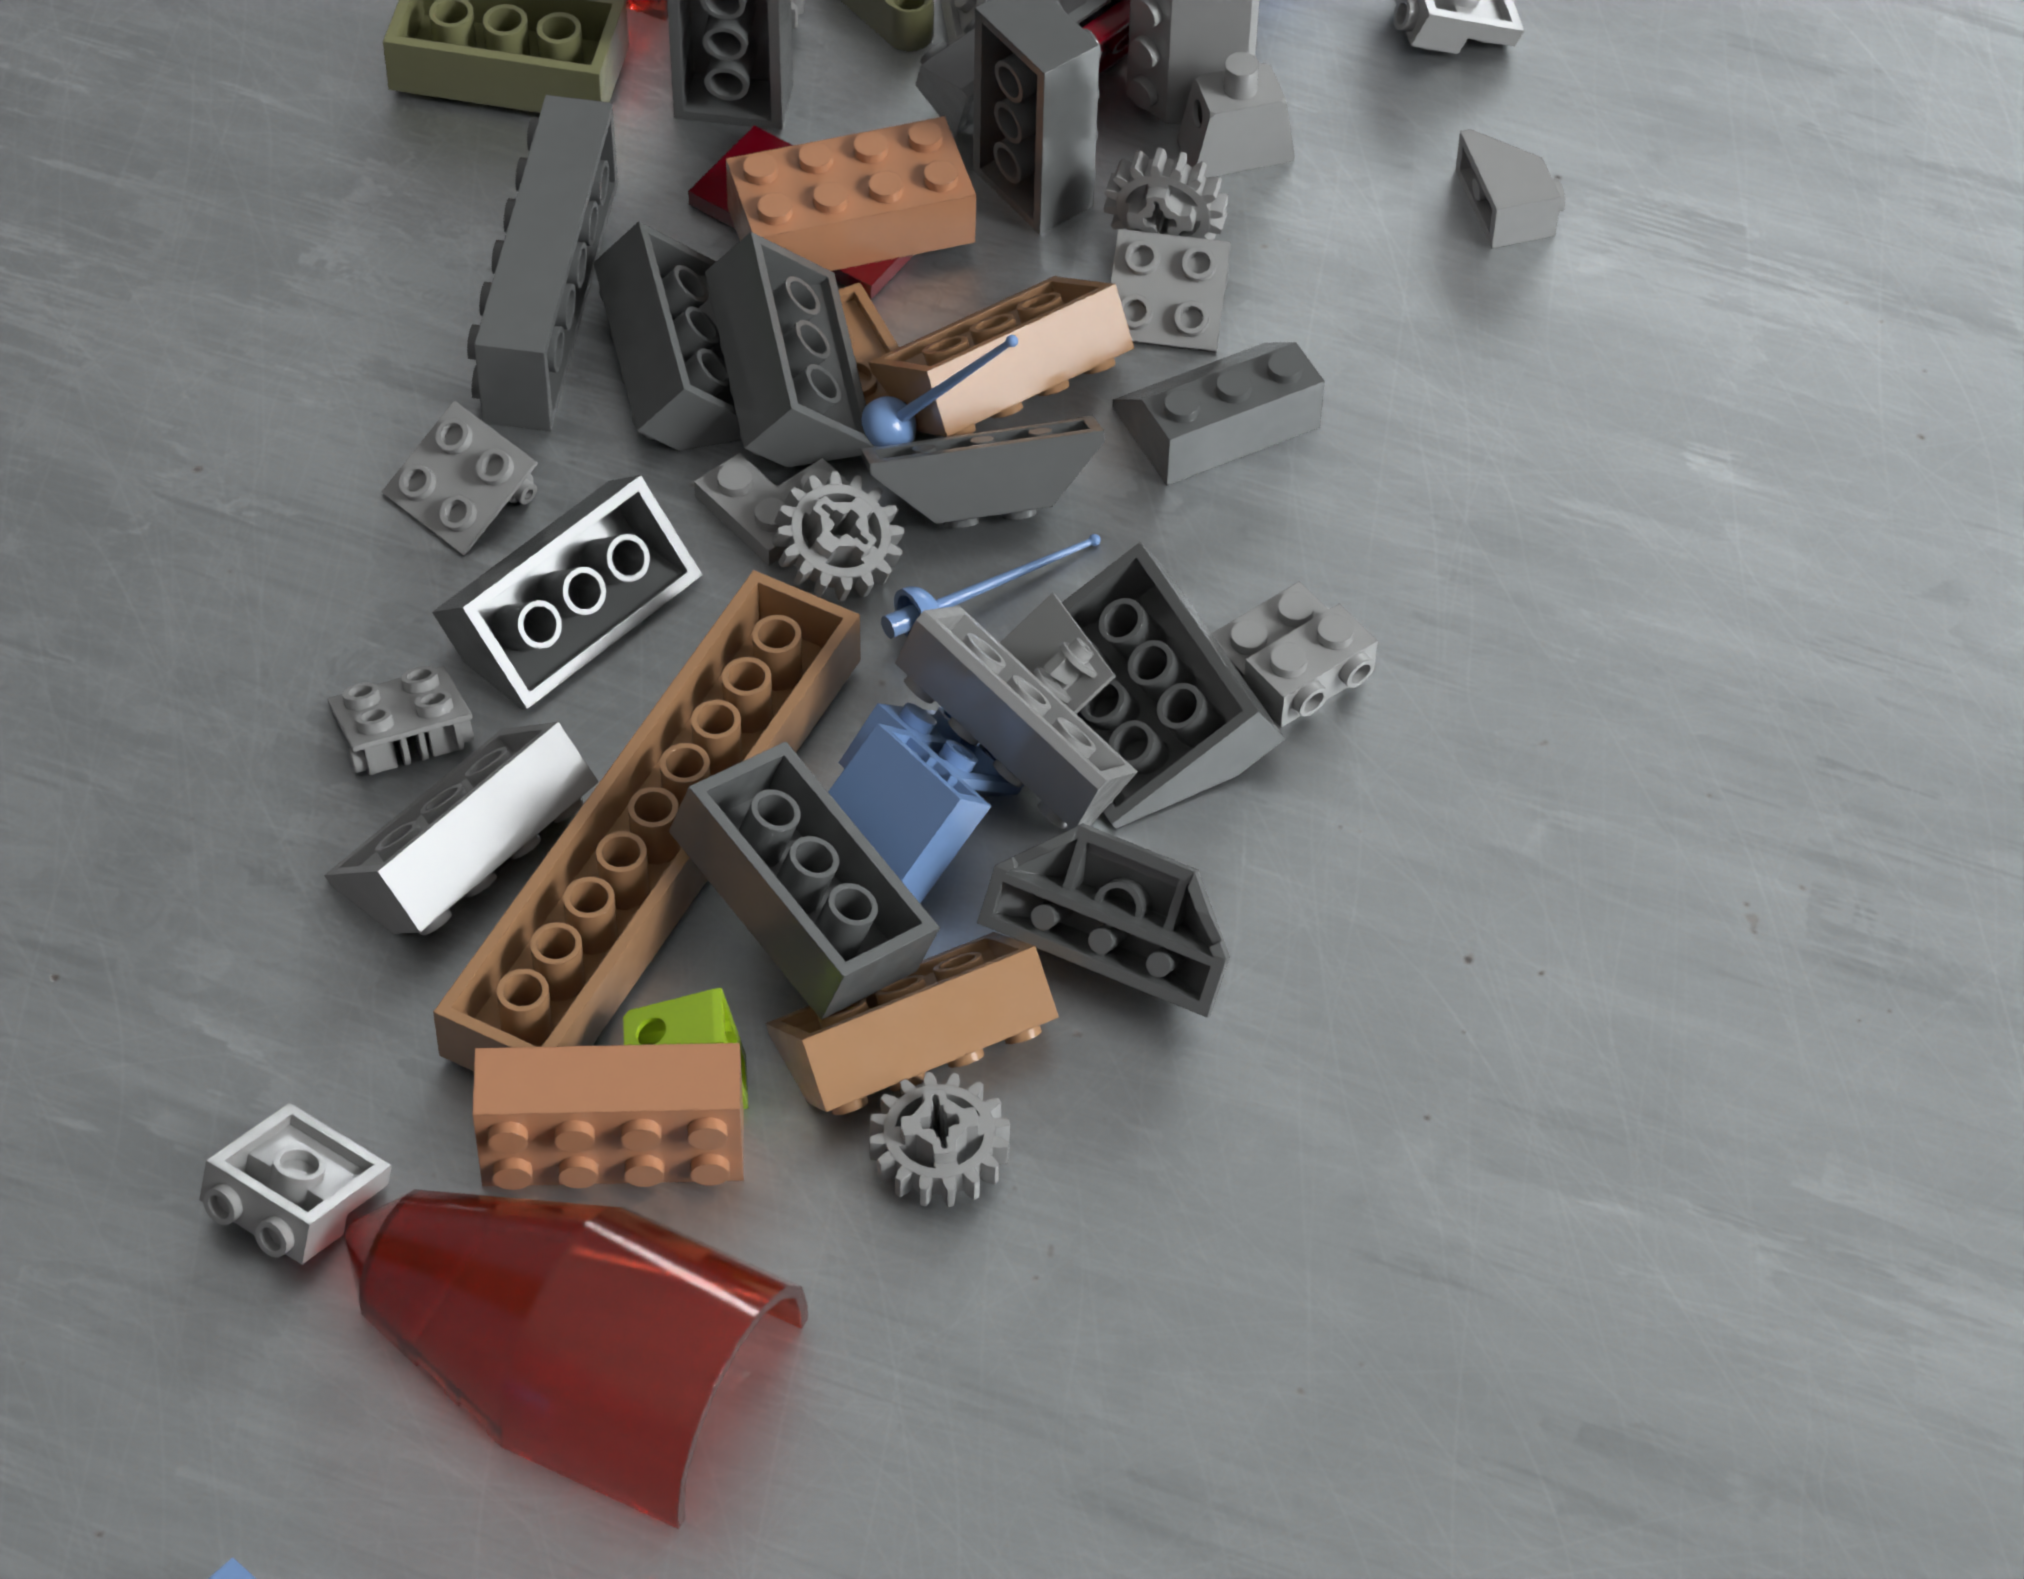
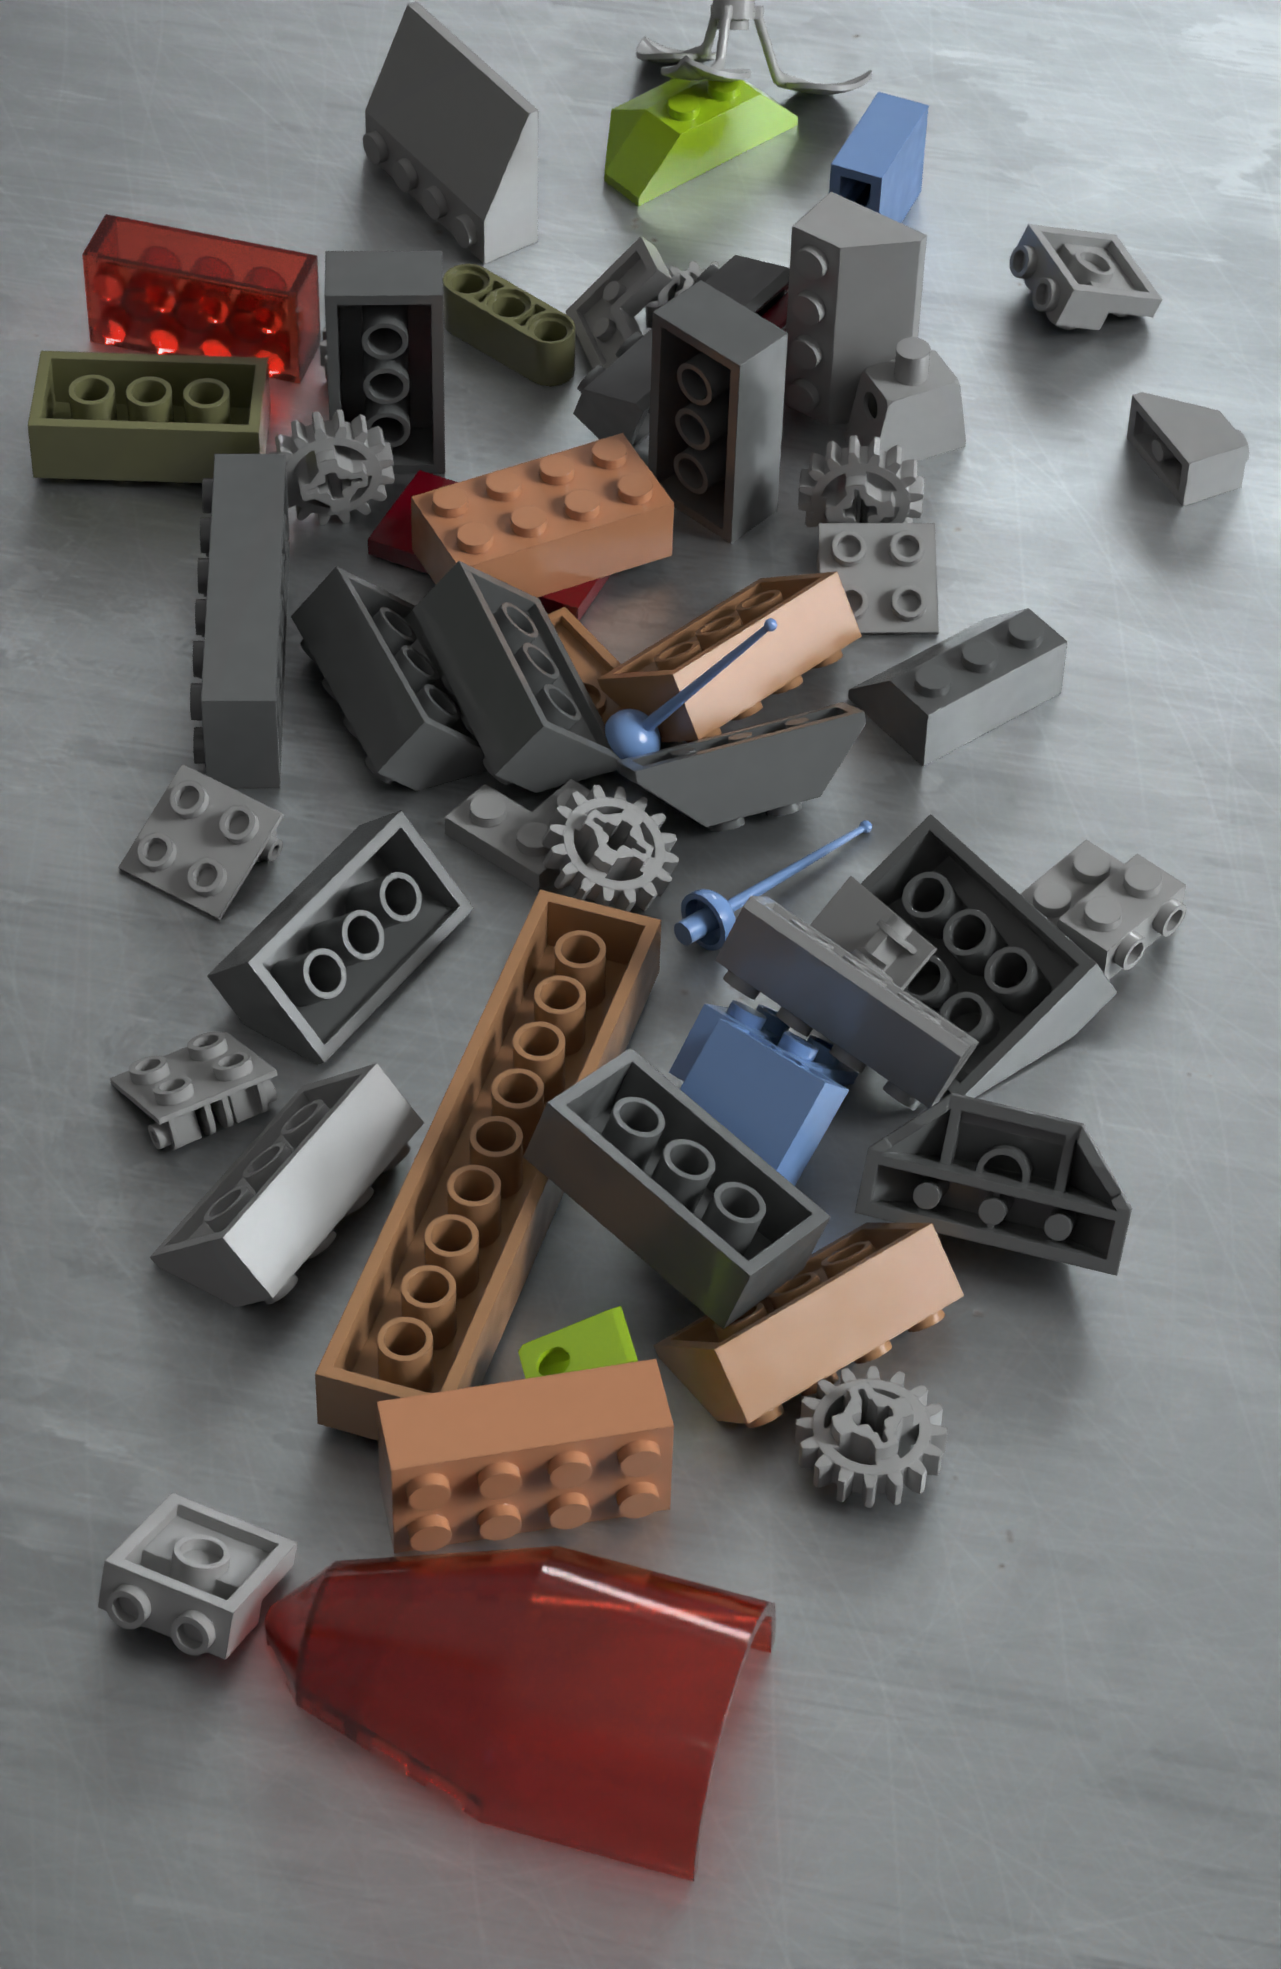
camera: 10 degrees left, 5 degrees down
none -> light grey gear [268,410,395,525]

